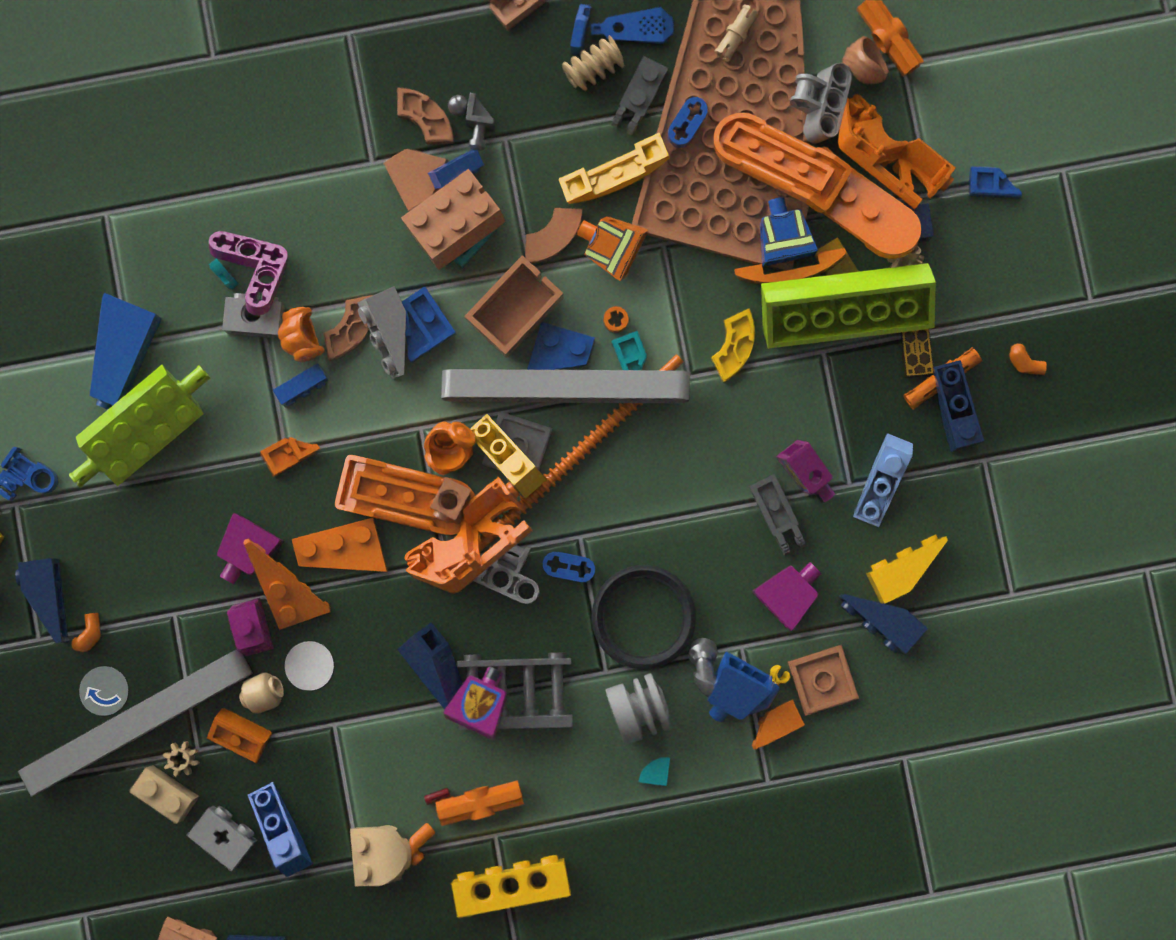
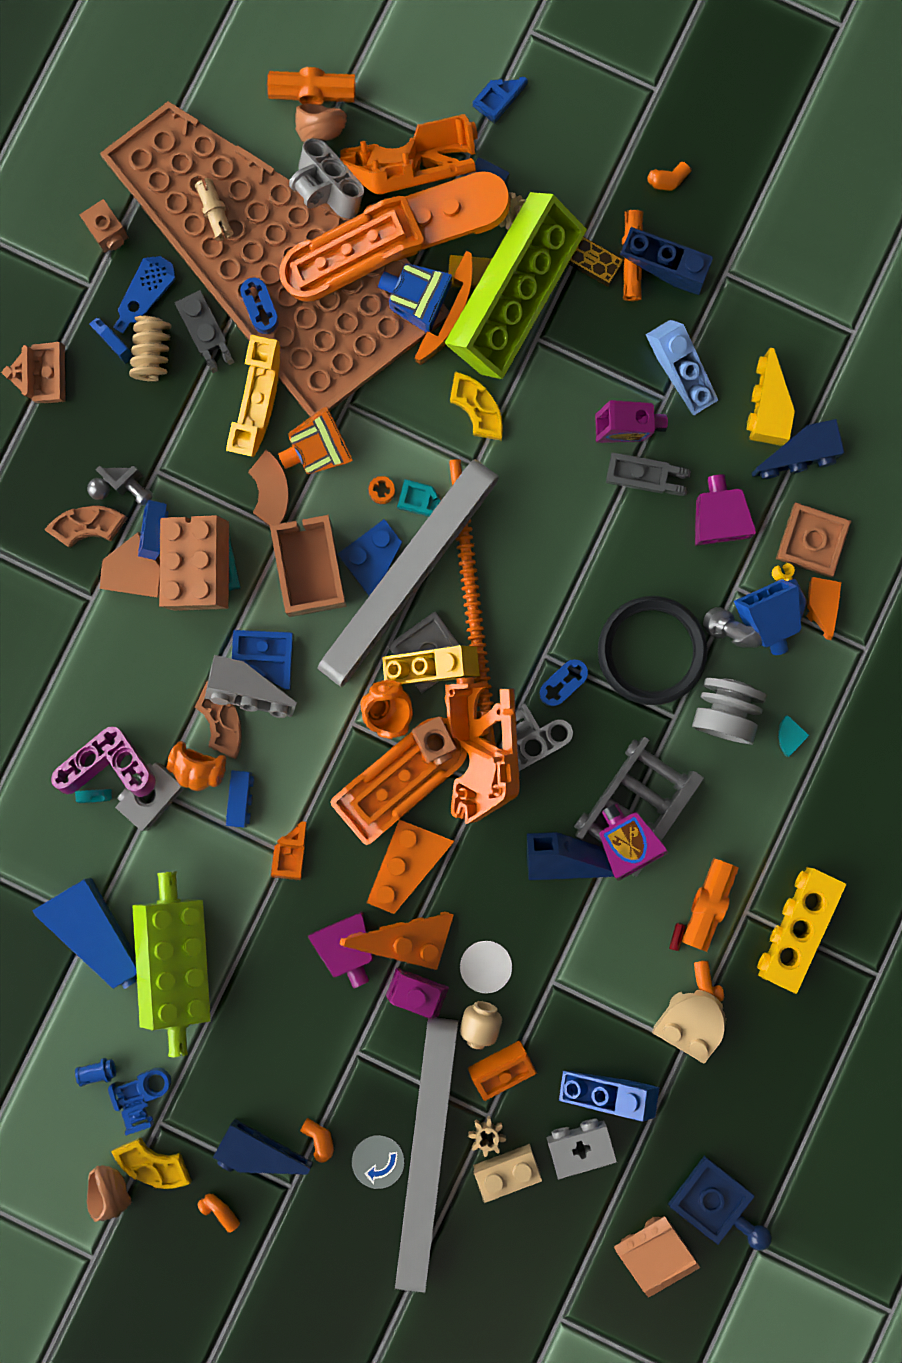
camera: 55 degrees left, 0 degrees up
none -> blue pin [75,1058,116,1087]

